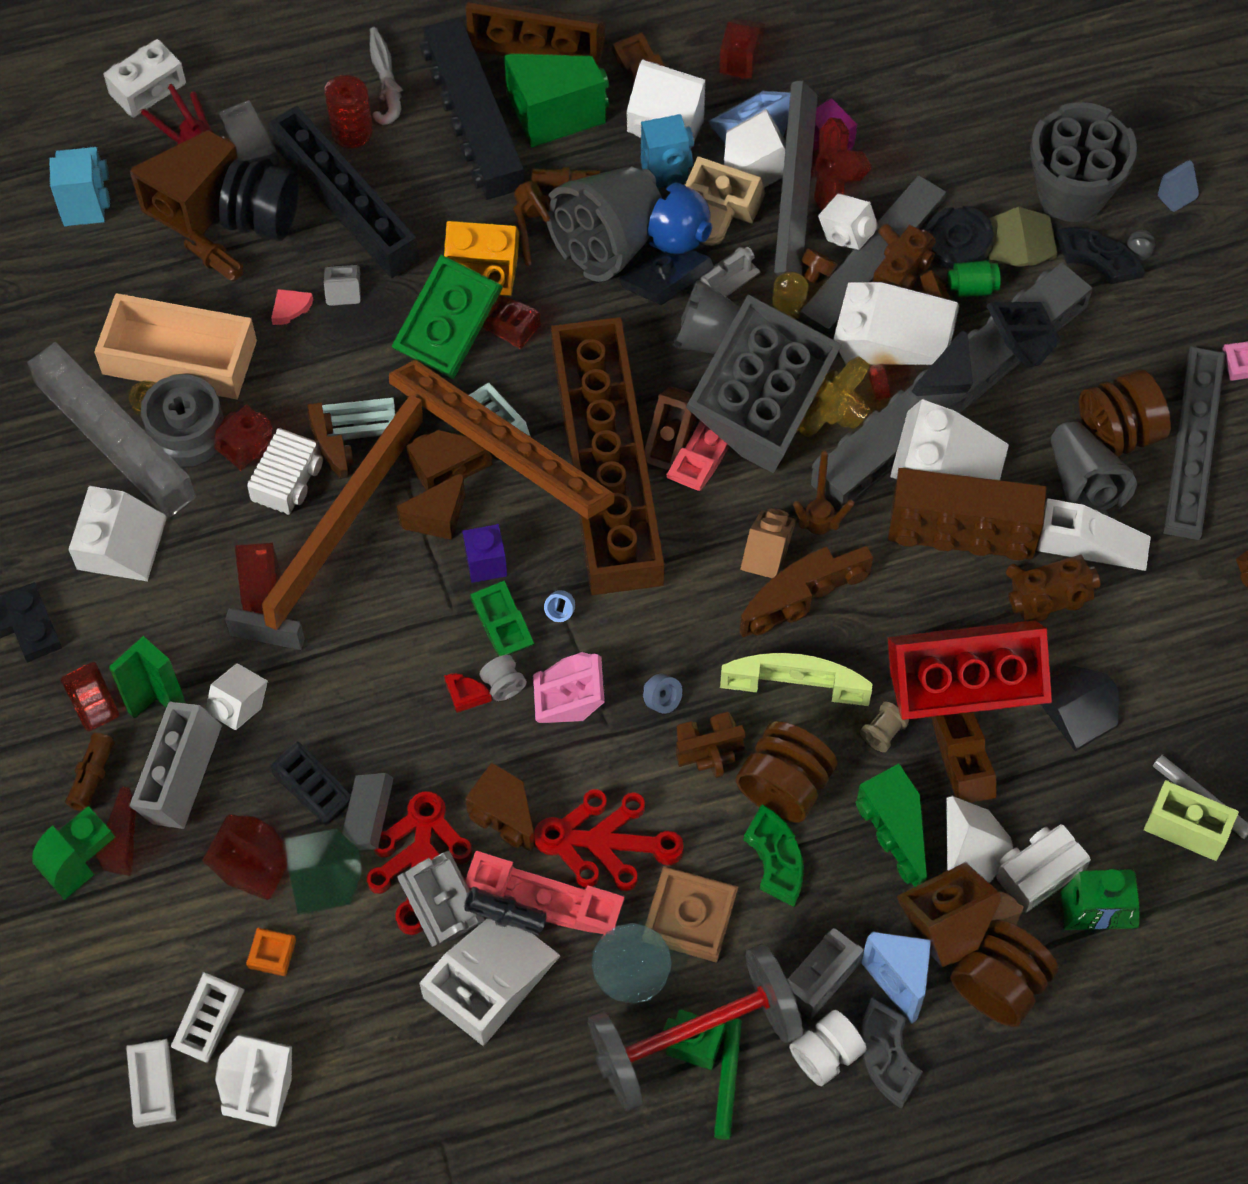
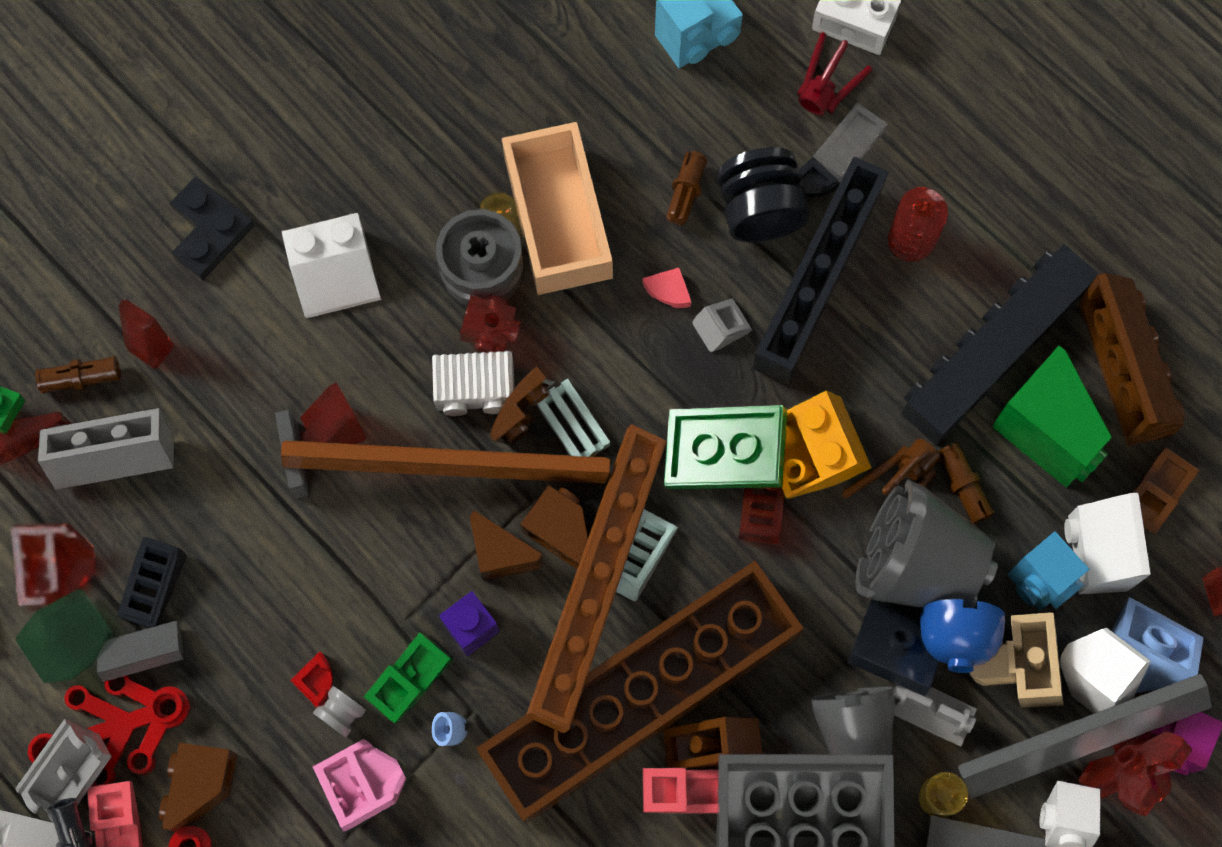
camera: 65 degrees right, 10 degrees up
clear brick [27,342,196,519] -> none
green panel [109,636,186,718] -> none
reddish brown slope [130,130,238,241] -> none
white brick [205,663,268,730] -> none
light grey piece [370,27,403,125] -> none
reddish brown tile [801,248,838,284] -> none

